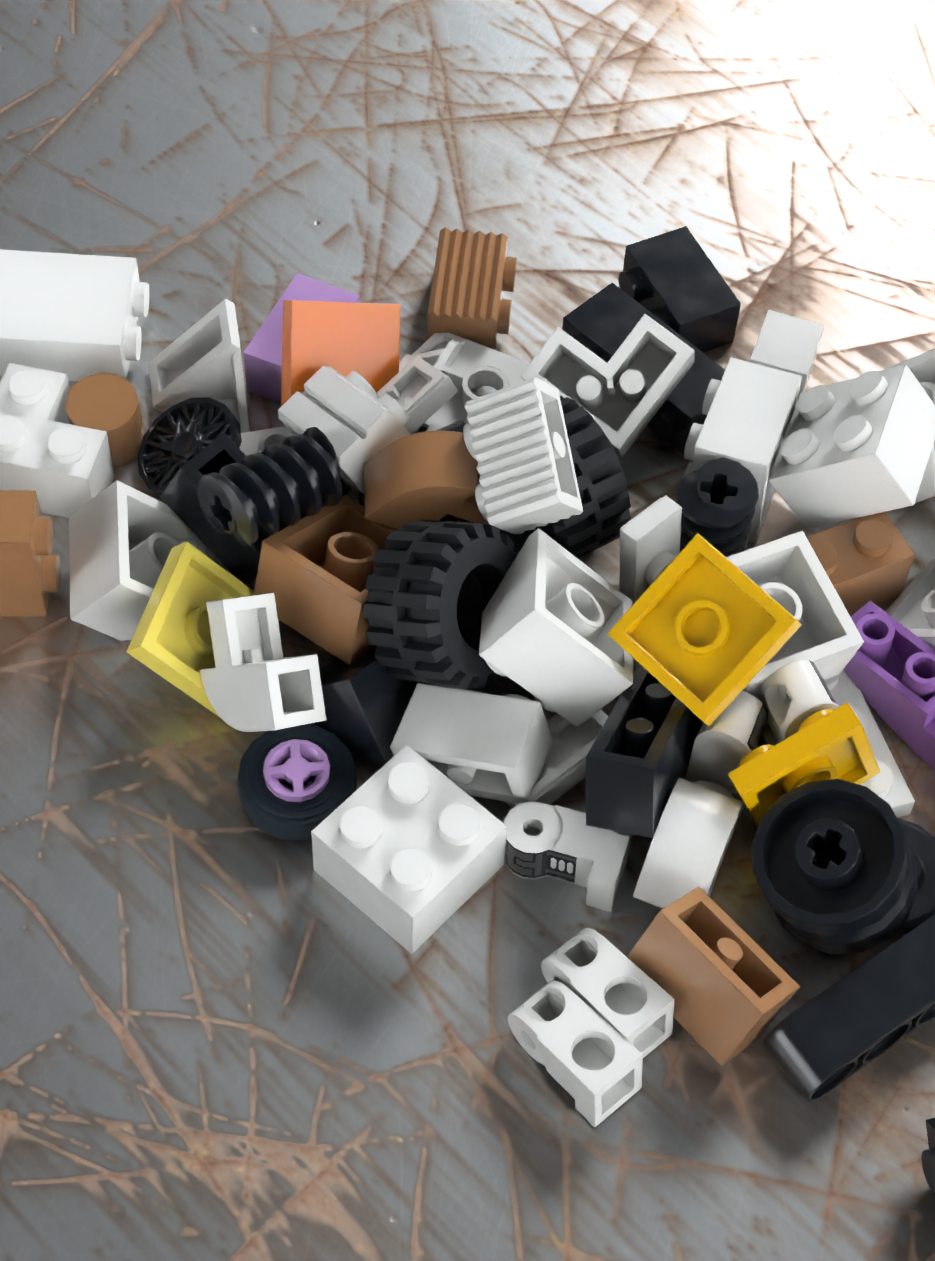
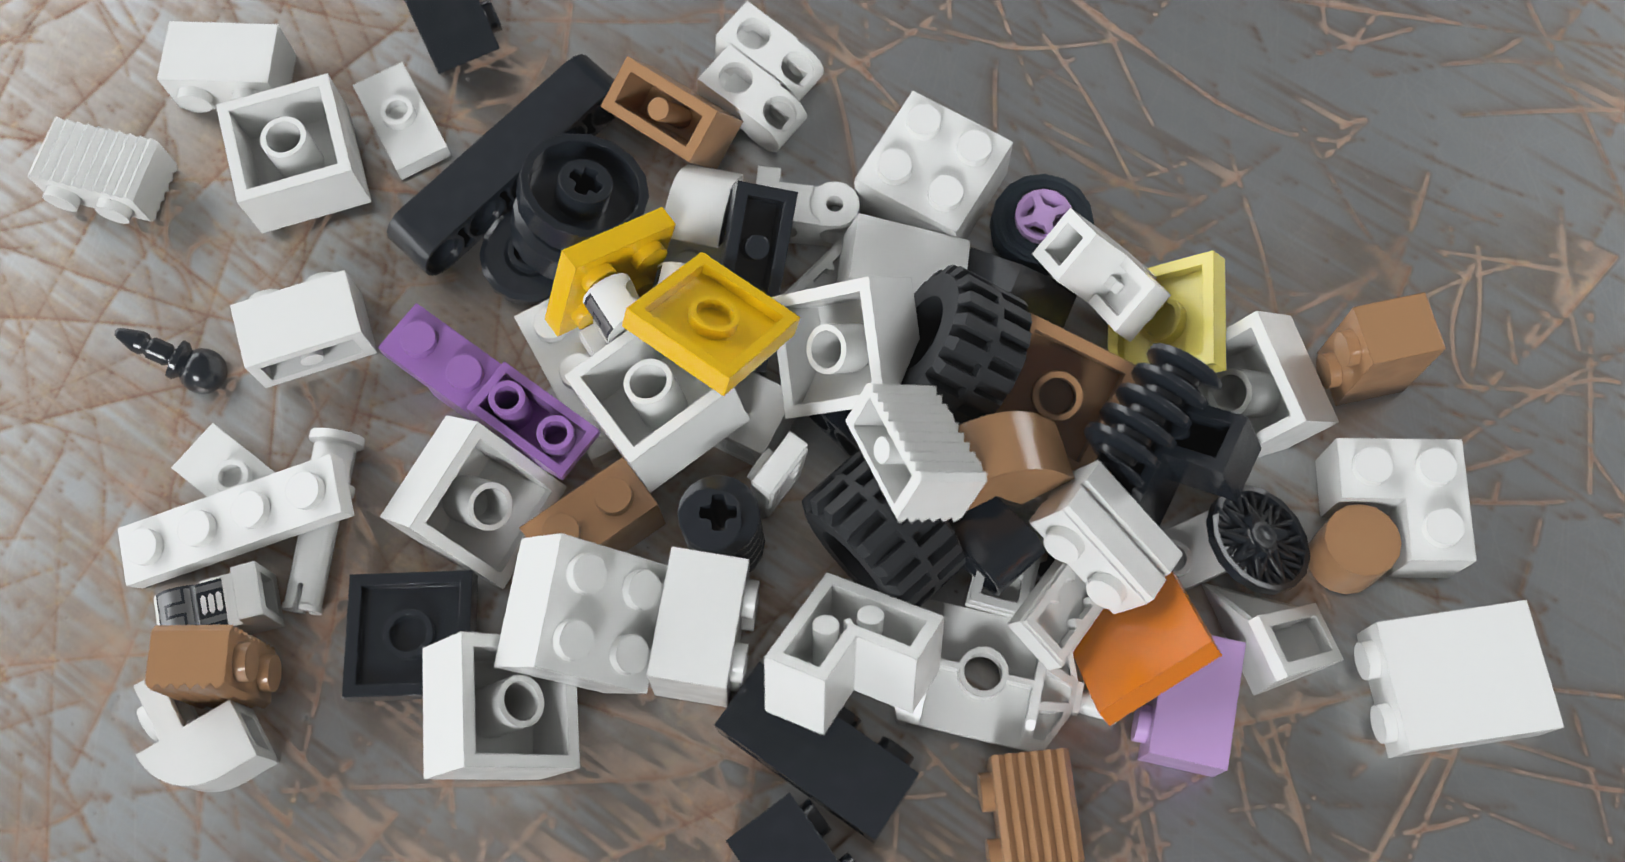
camera: 175 degrees right, 15 degrees up
white brick [750,309,825,399] -> none

